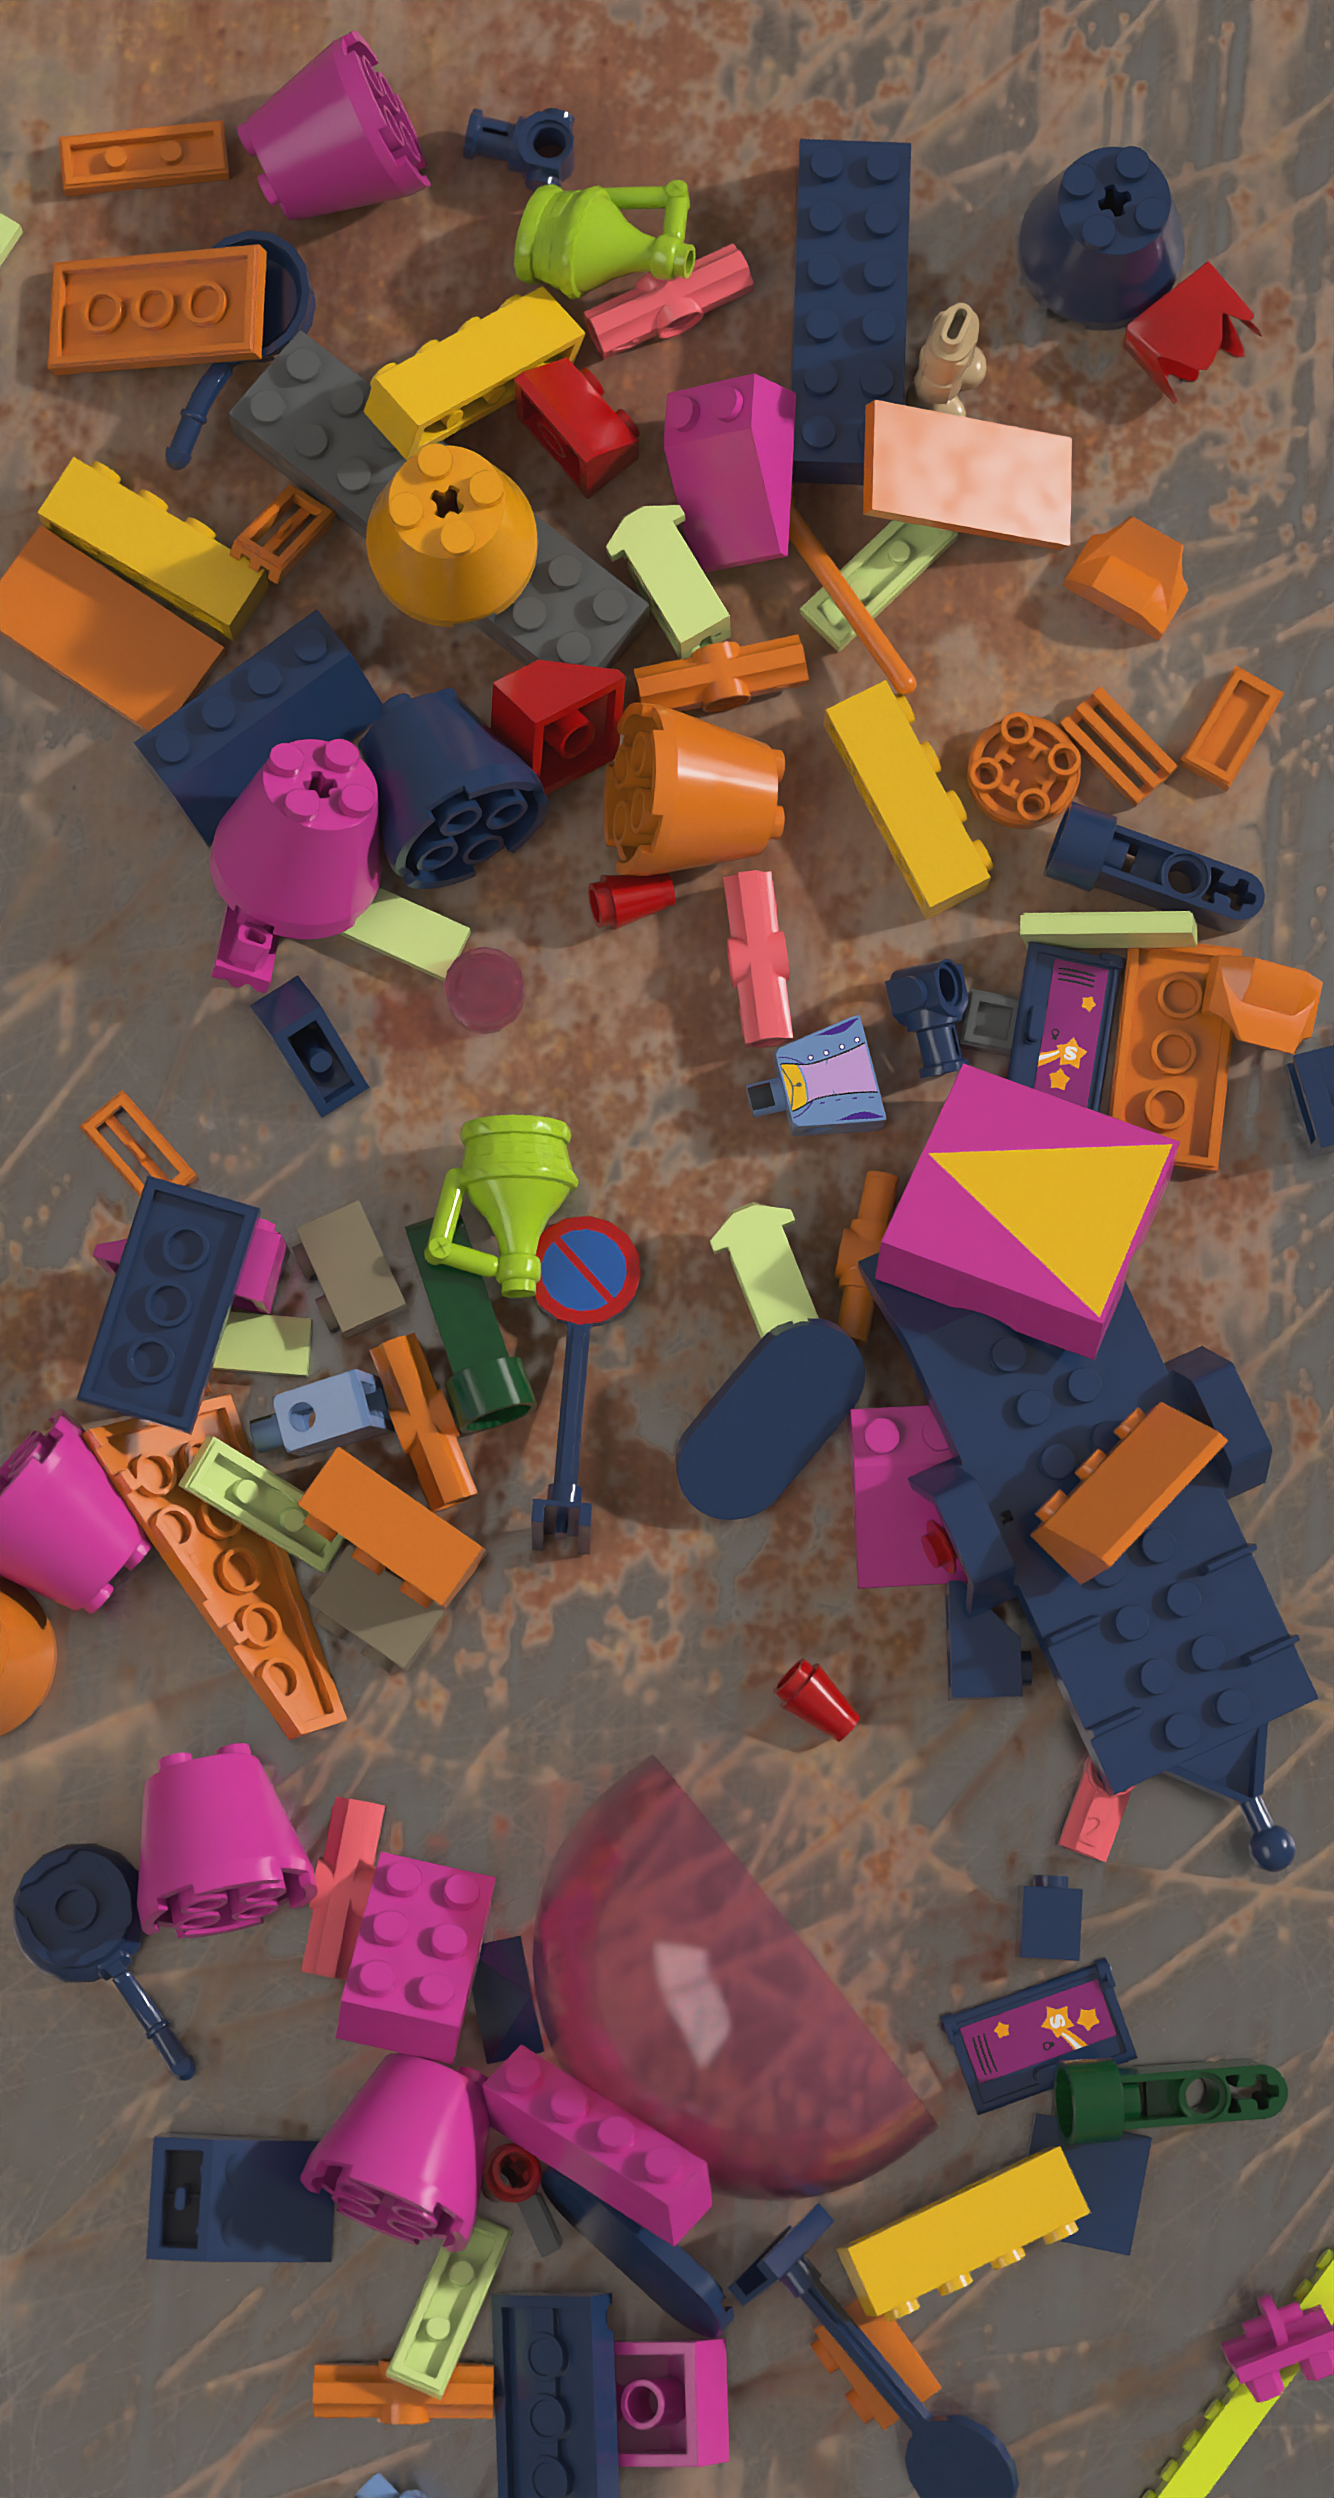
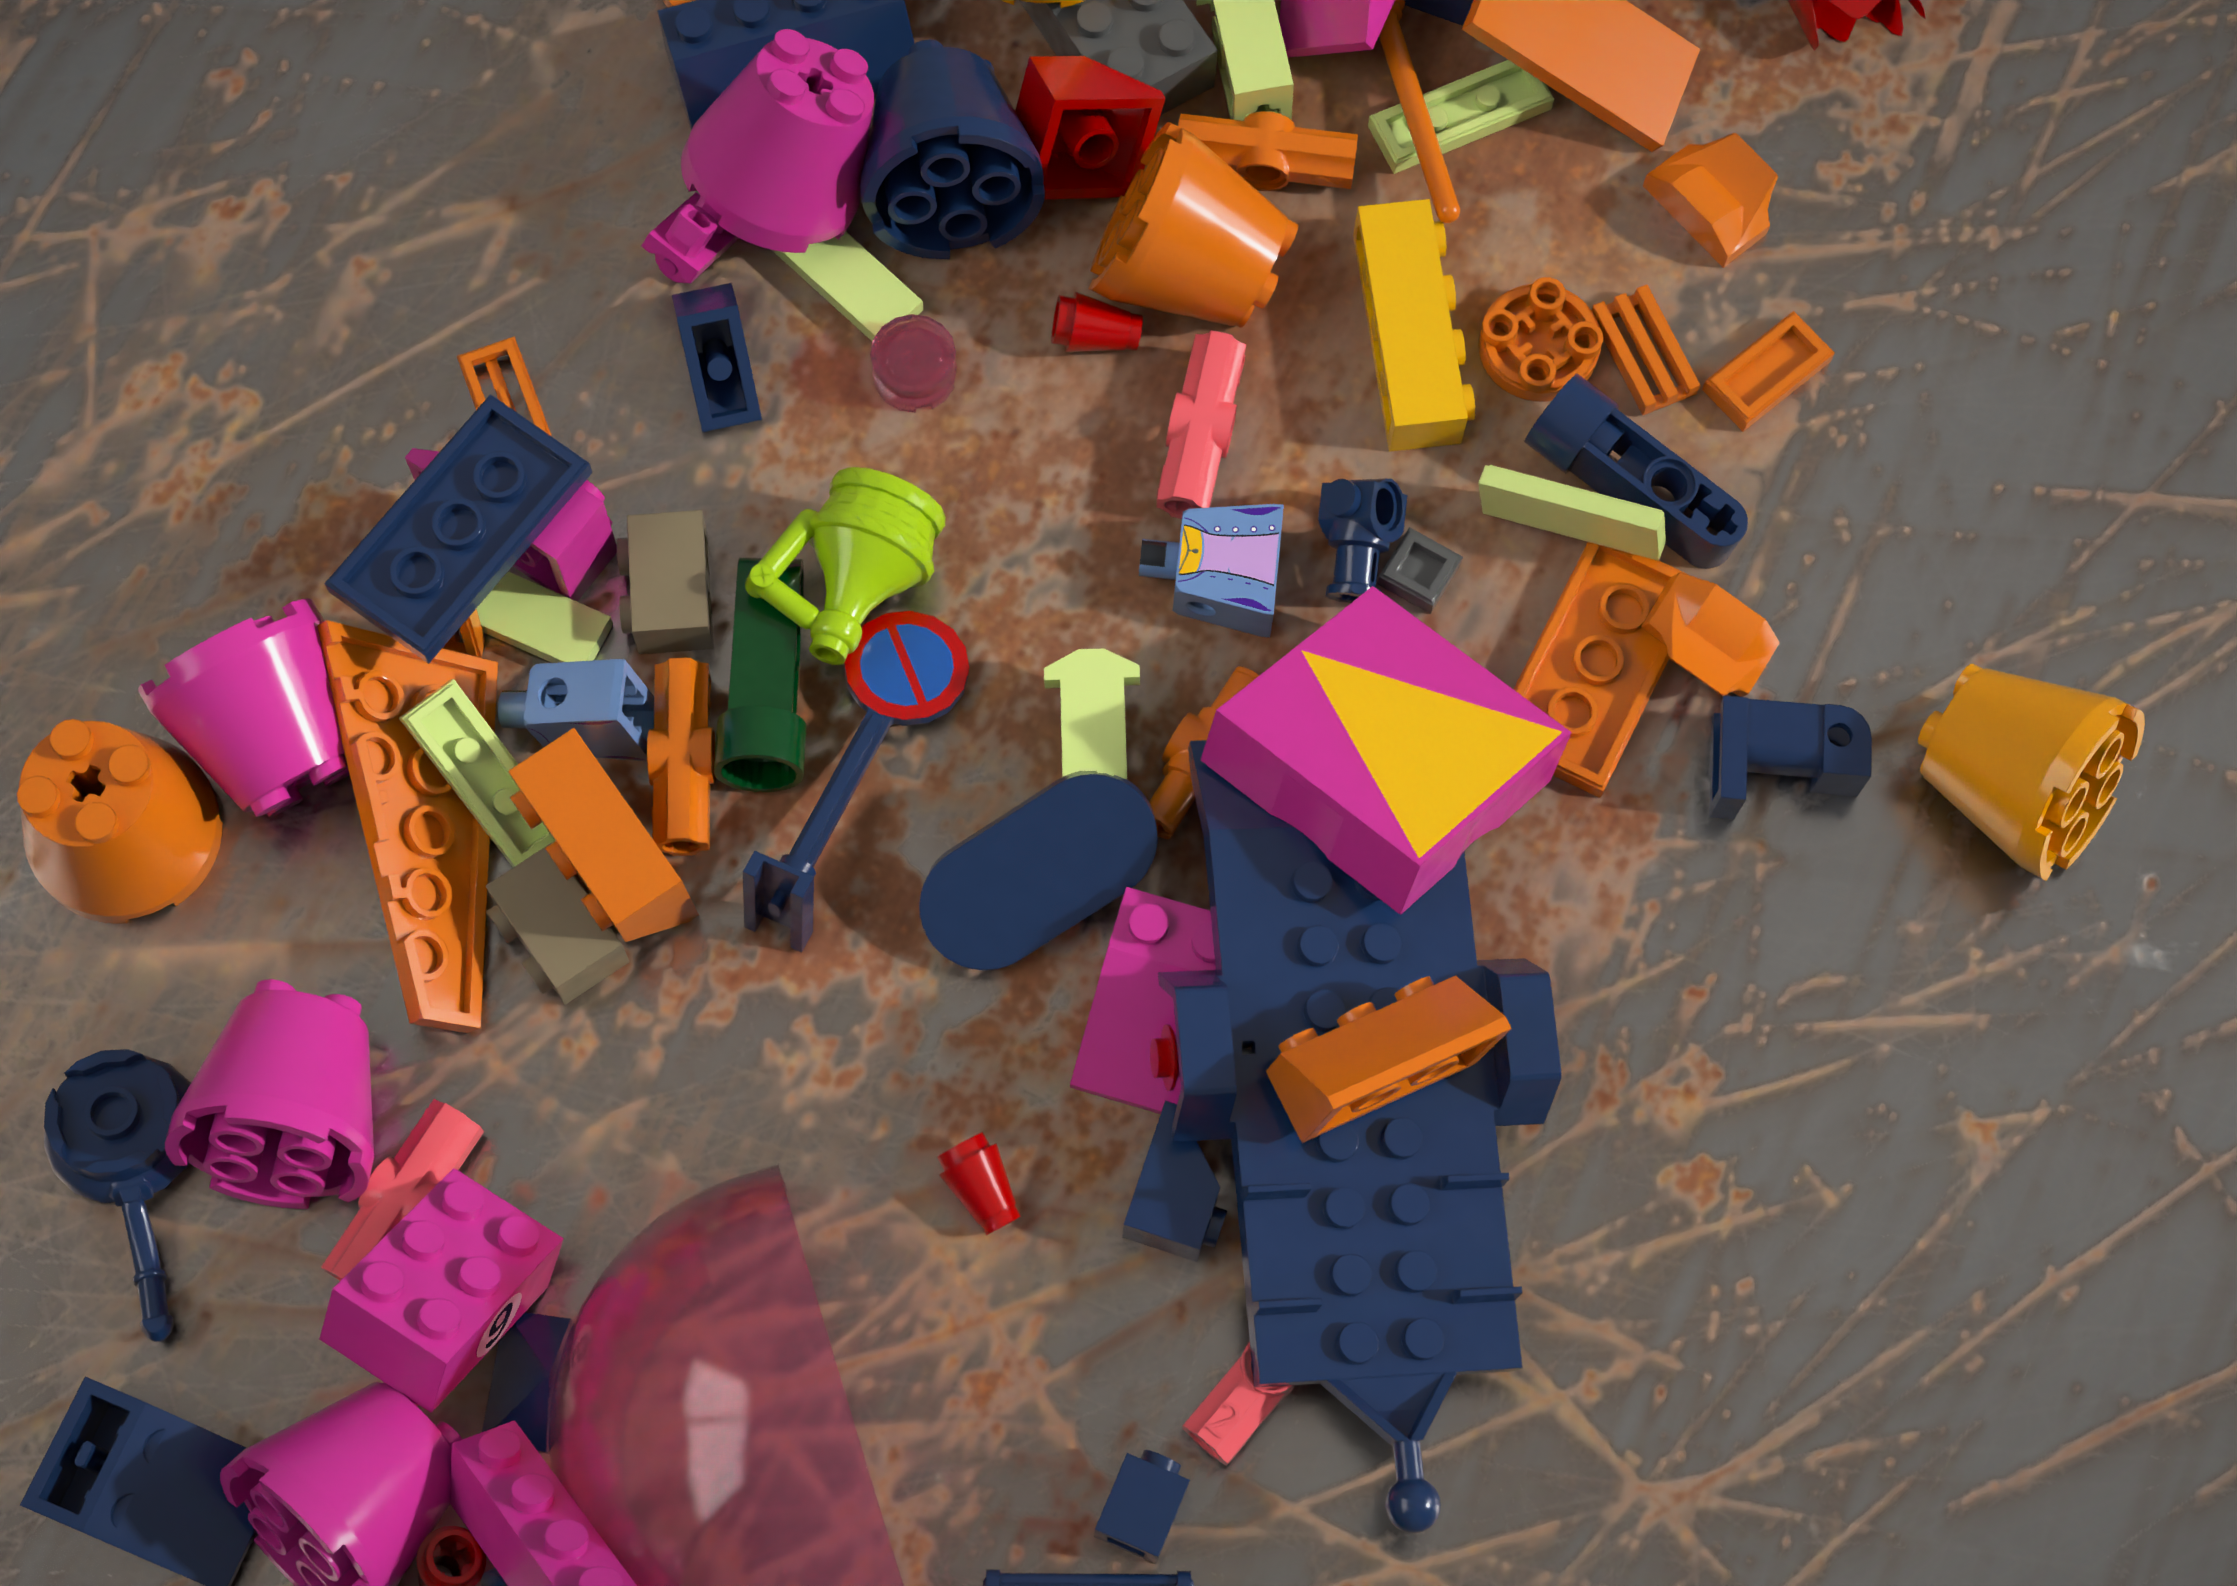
camera: 20 degrees right, 10 degrees down
door [1007,942,1126,1113] -> none

